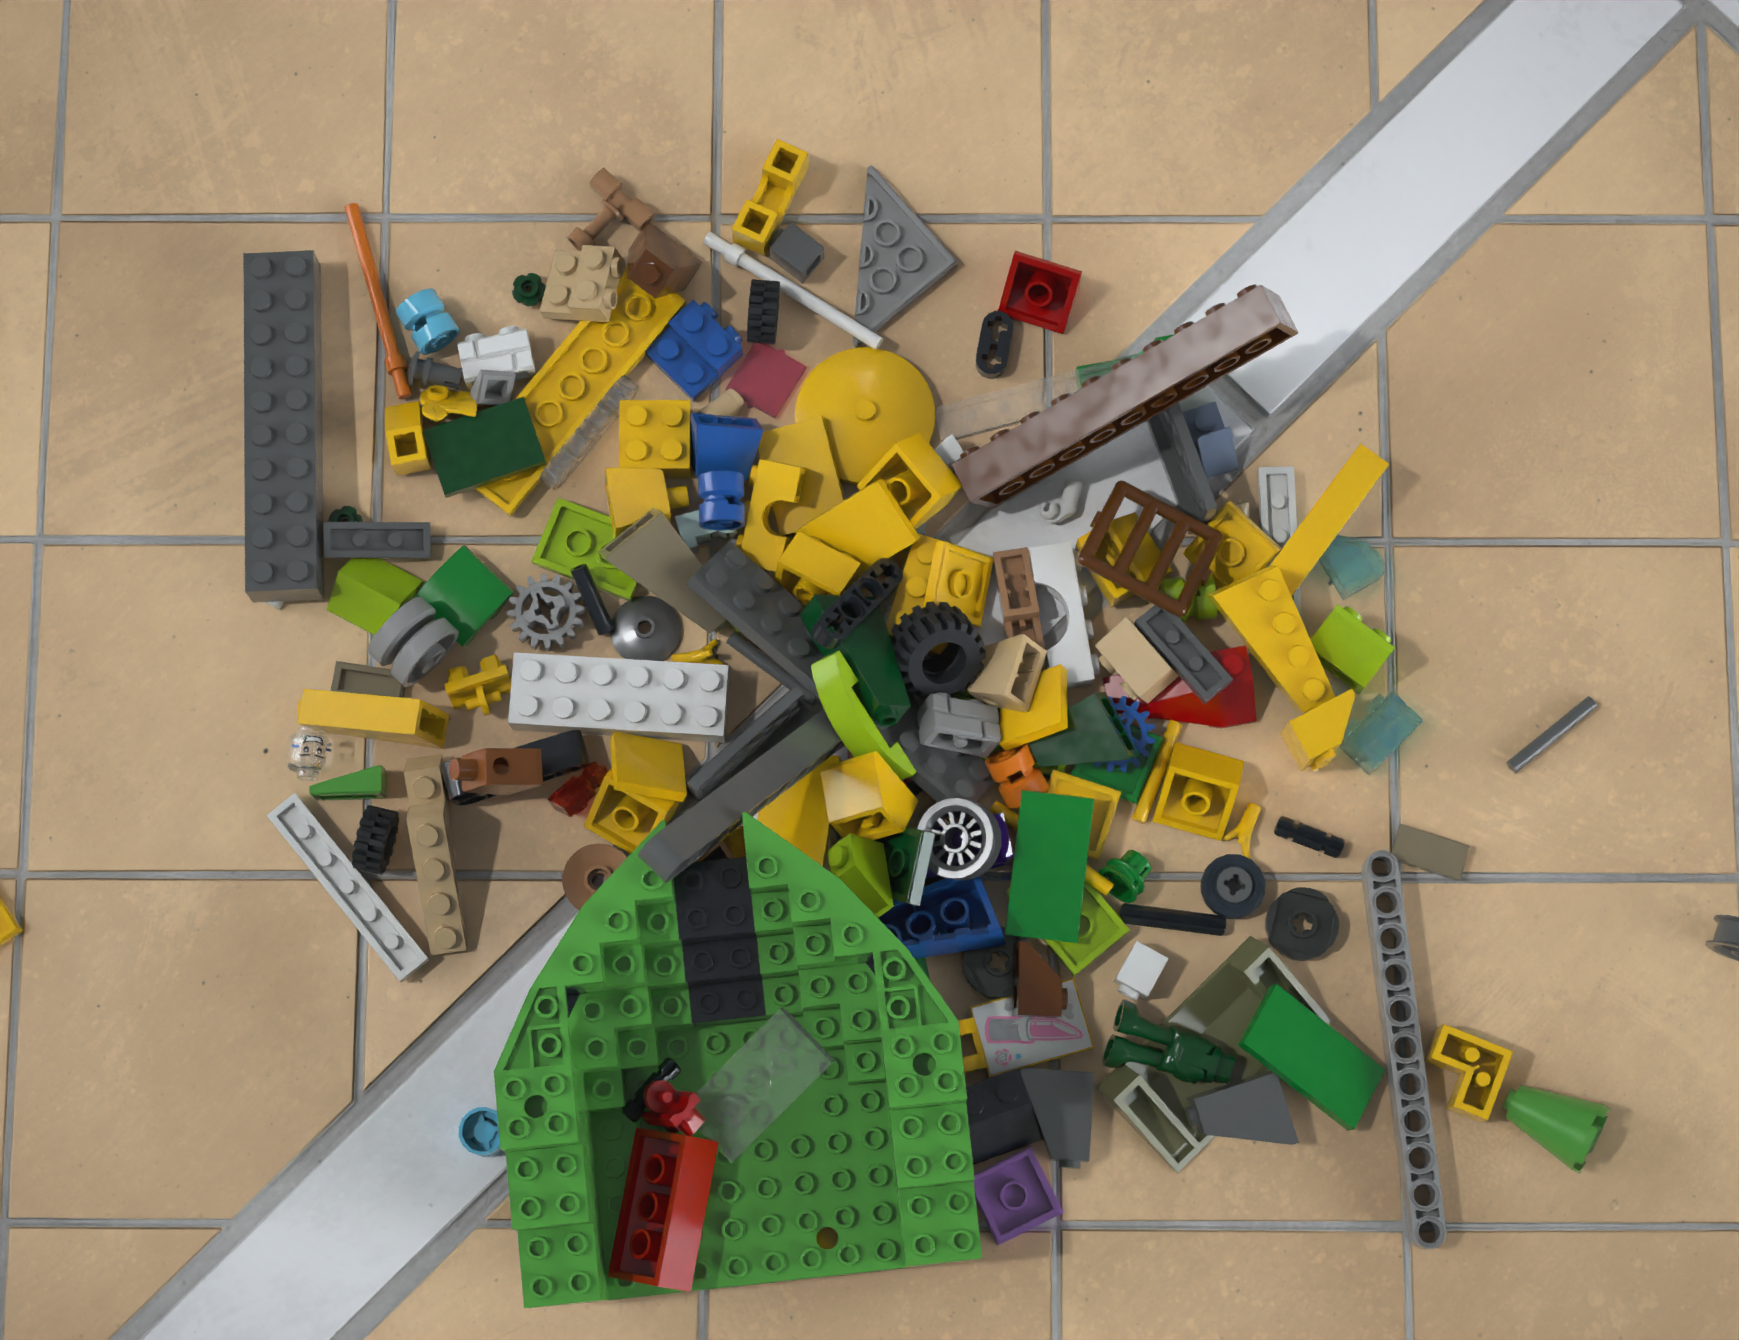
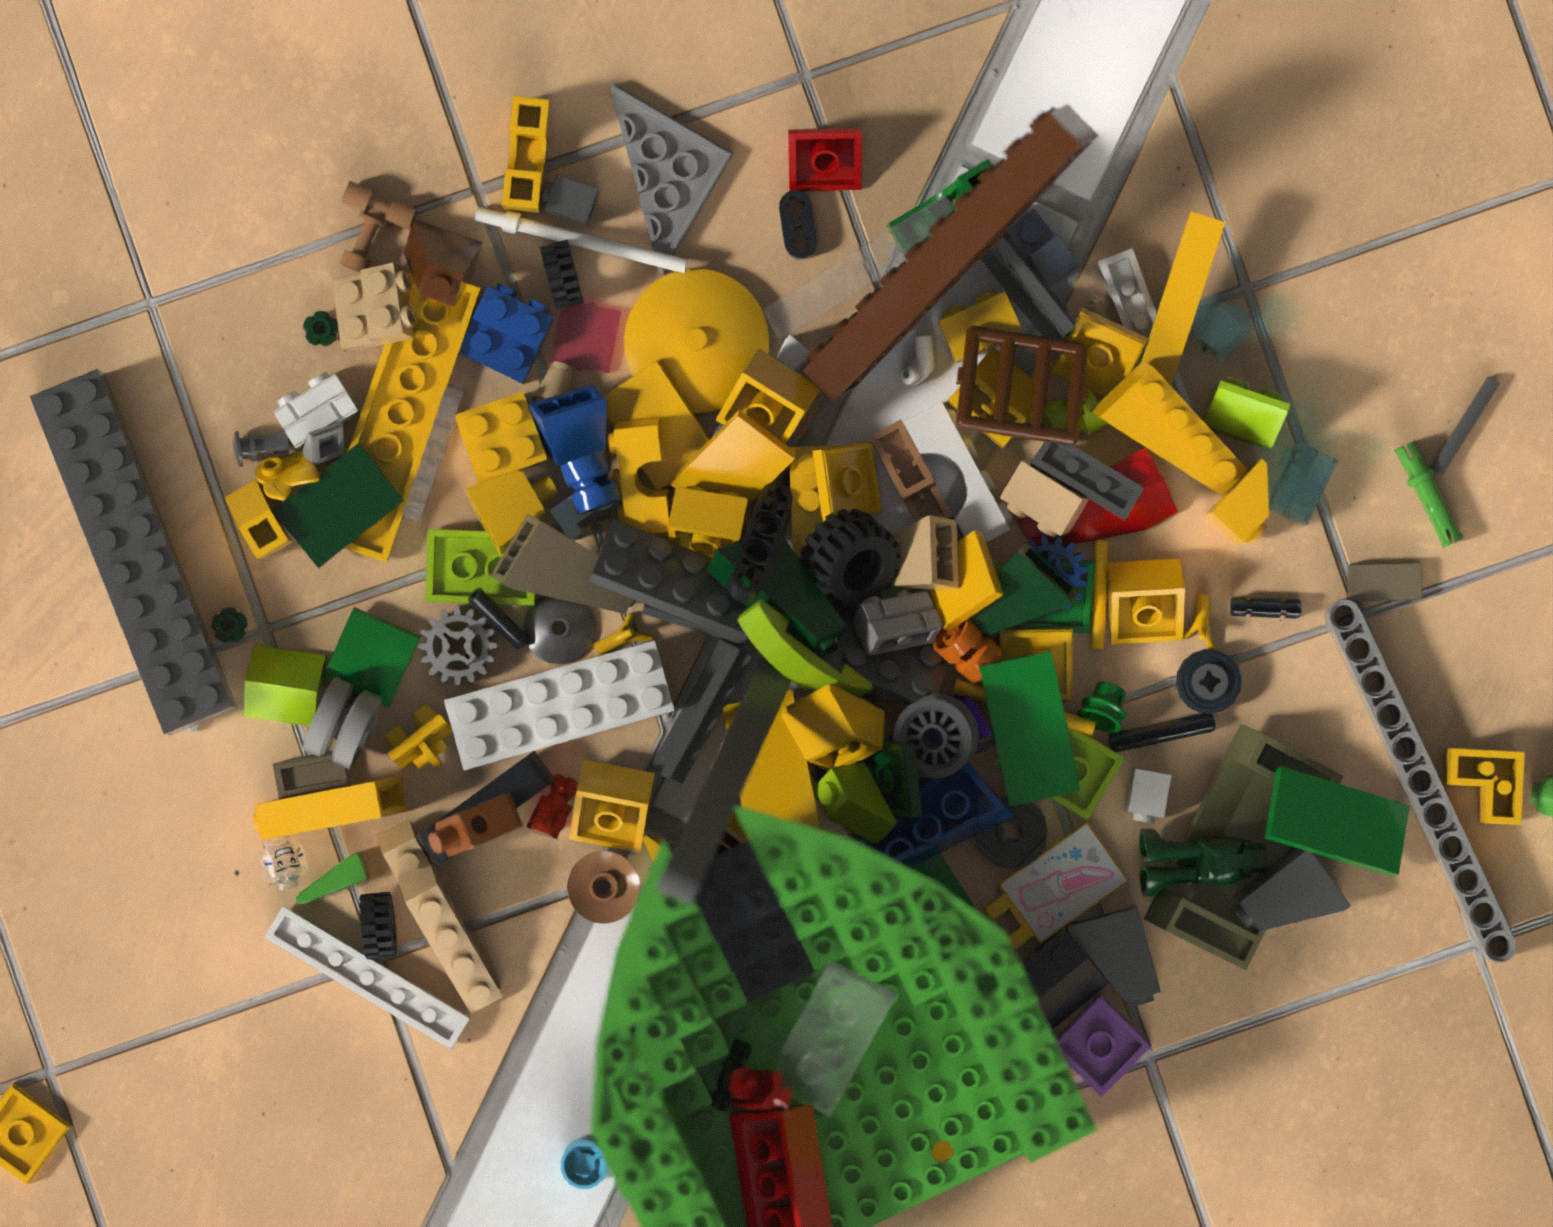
camera: 20 degrees left, 10 degrees up
dark grey plate [322,522,431,558] -> none
orange bar [345,203,412,399] -> none
medium azure wheel [396,288,460,355] -> none
yellow tile [610,731,687,802] -> none
reddish brown slope [1012,941,1068,1018] -> none
pearl dark grey plate [1265,887,1339,961] -> none
none -> yellow brick [938,289,1023,363]
none -> bright green pin [1394,440,1464,548]

